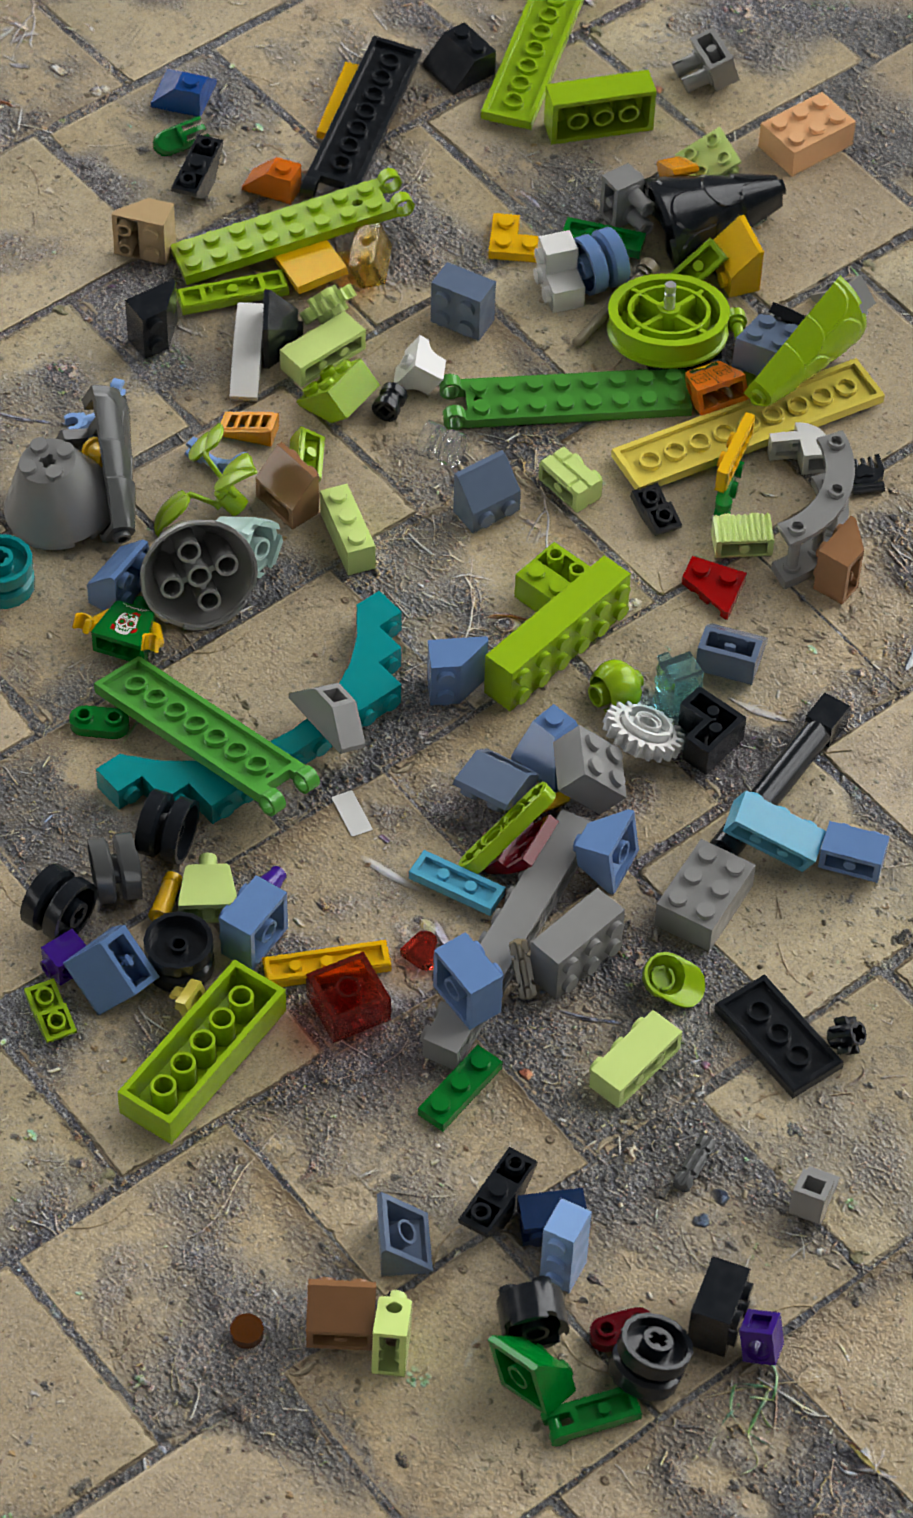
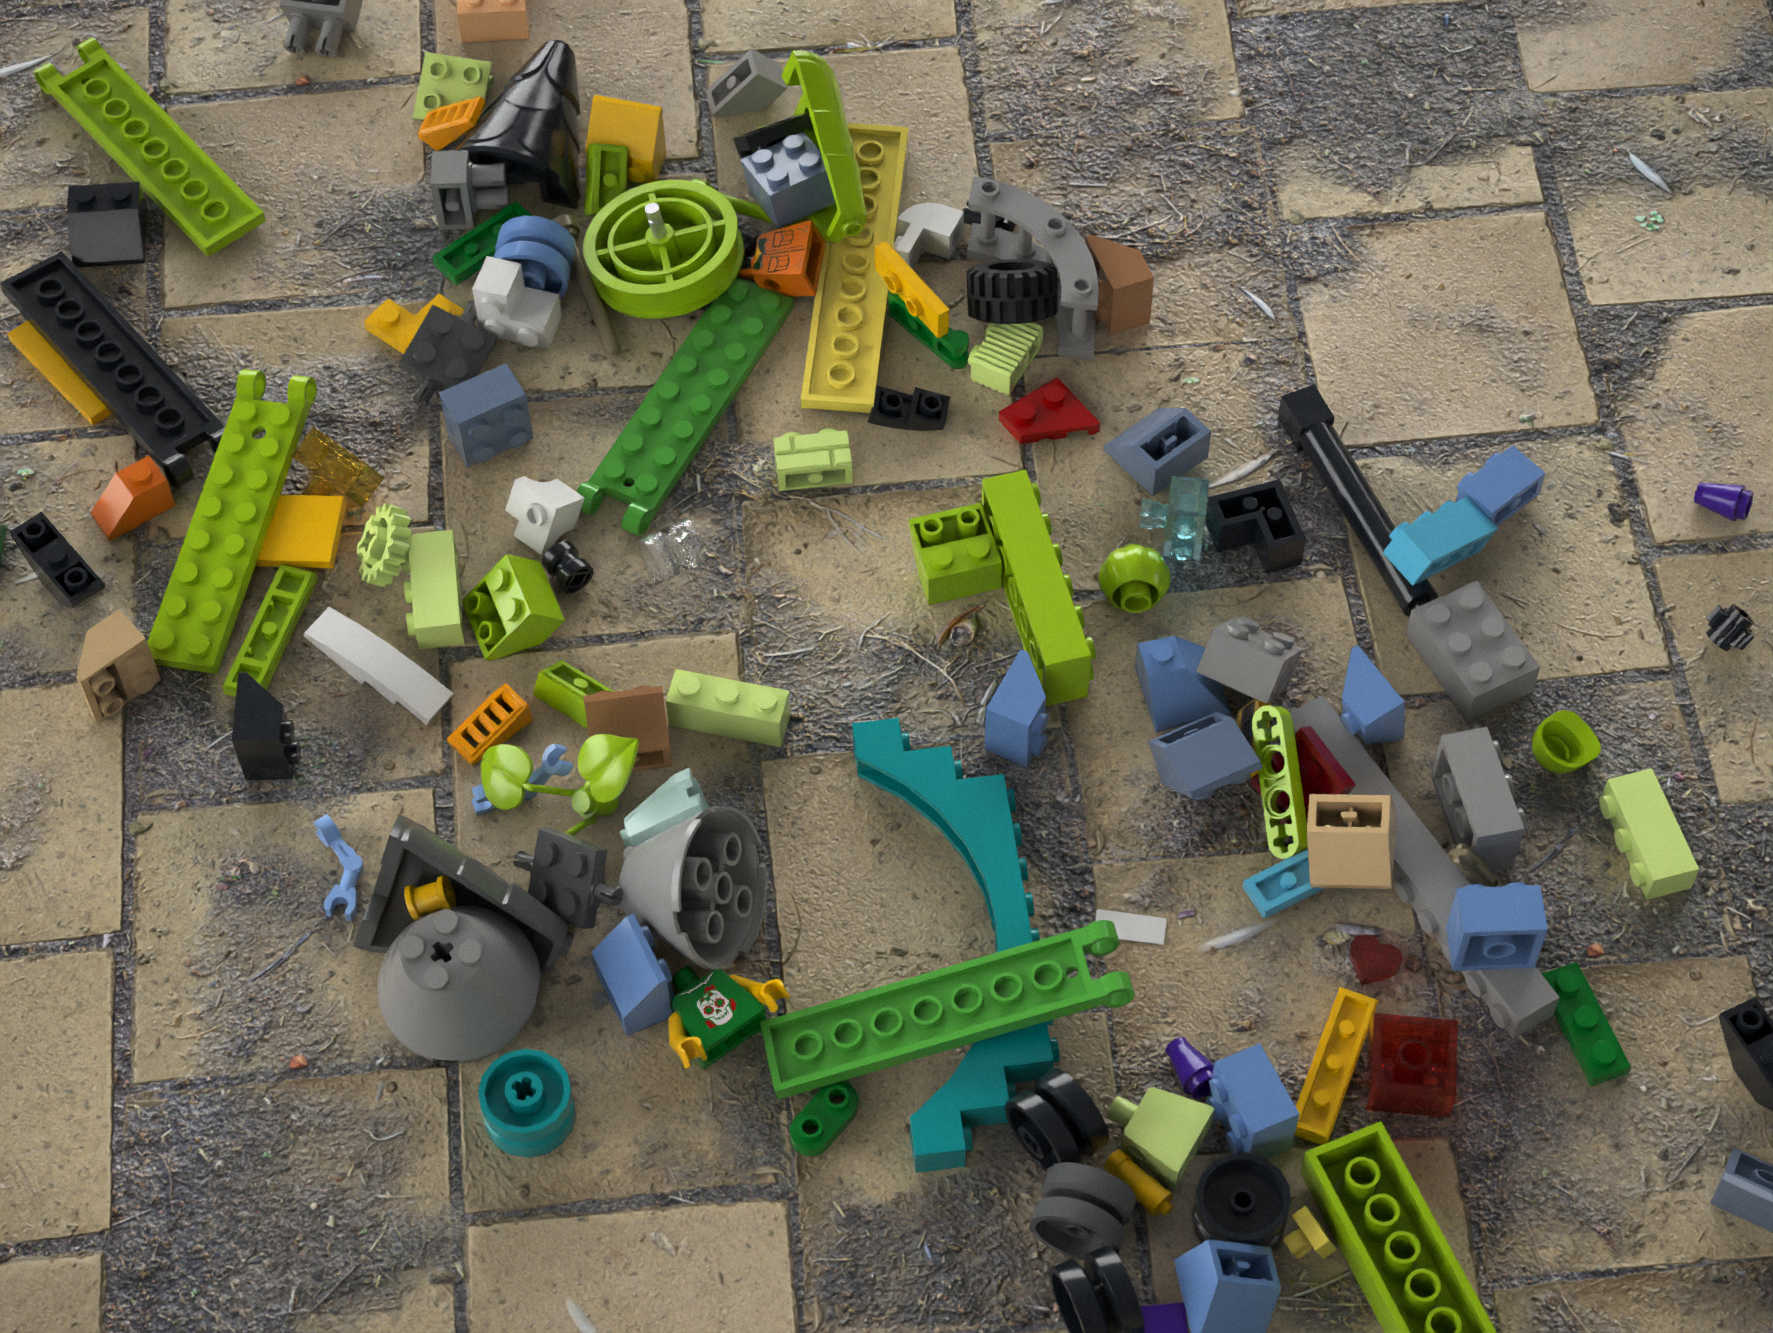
camera: 55 degrees left, 5 degrees up
black slope [262,289,304,369] -> none
light grey slope [288,683,365,754] -> none
sand blue slope [453,450,521,533] -> none
lime brick [544,69,657,145] -> none
white gear [602,701,685,763] -> none
black tile [714,974,844,1099] -> none
none -> dark grey plate [399,300,498,406]
none -> dark grey plate [513,828,623,929]
none -> black tyre [966,259,1058,324]
none -> tan slope [1307,794,1397,889]

